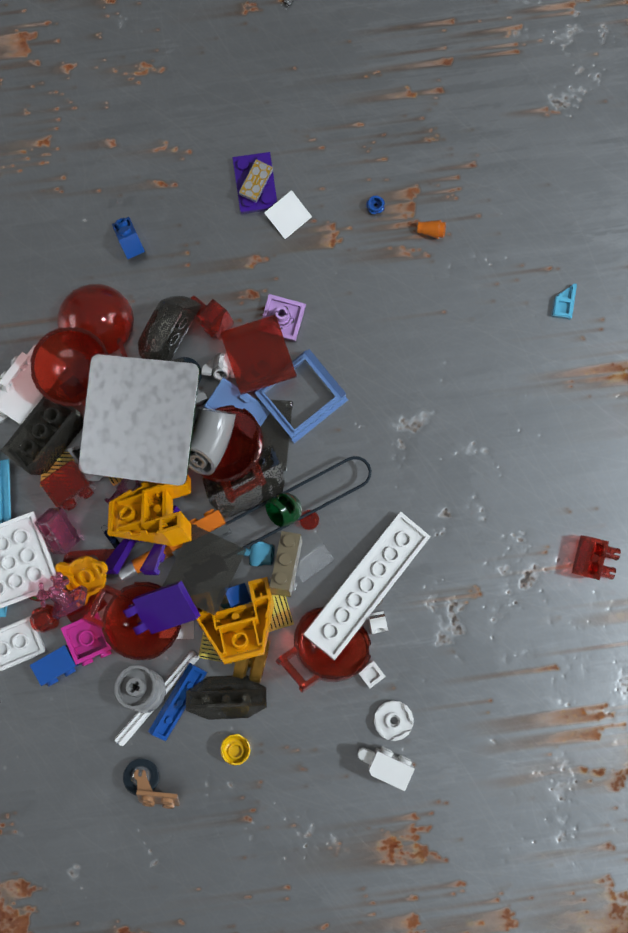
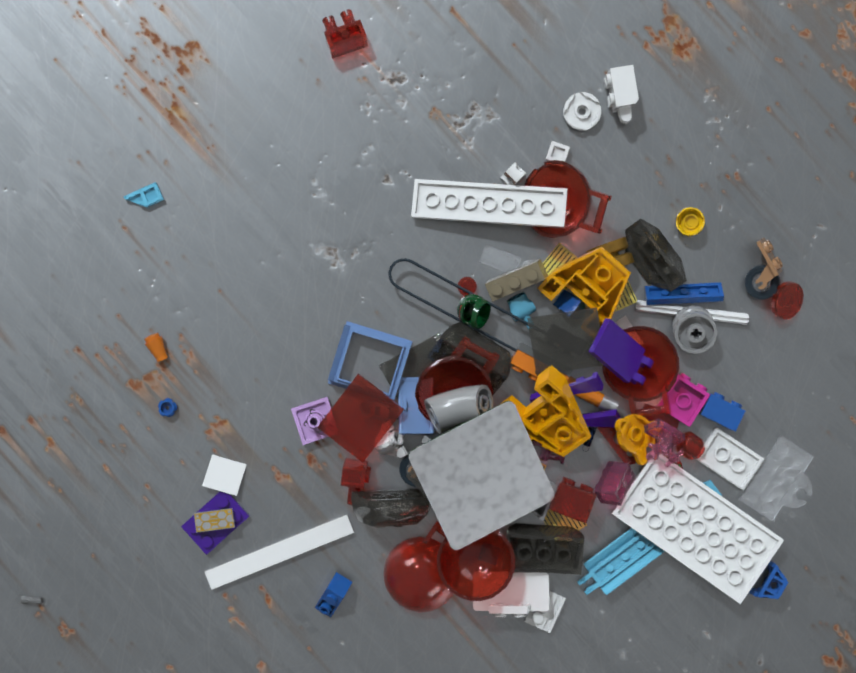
camera: 120 degrees left, 5 degrees up
none -> white tile [205,514,354,590]
none -> clear red tile [771,281,804,320]

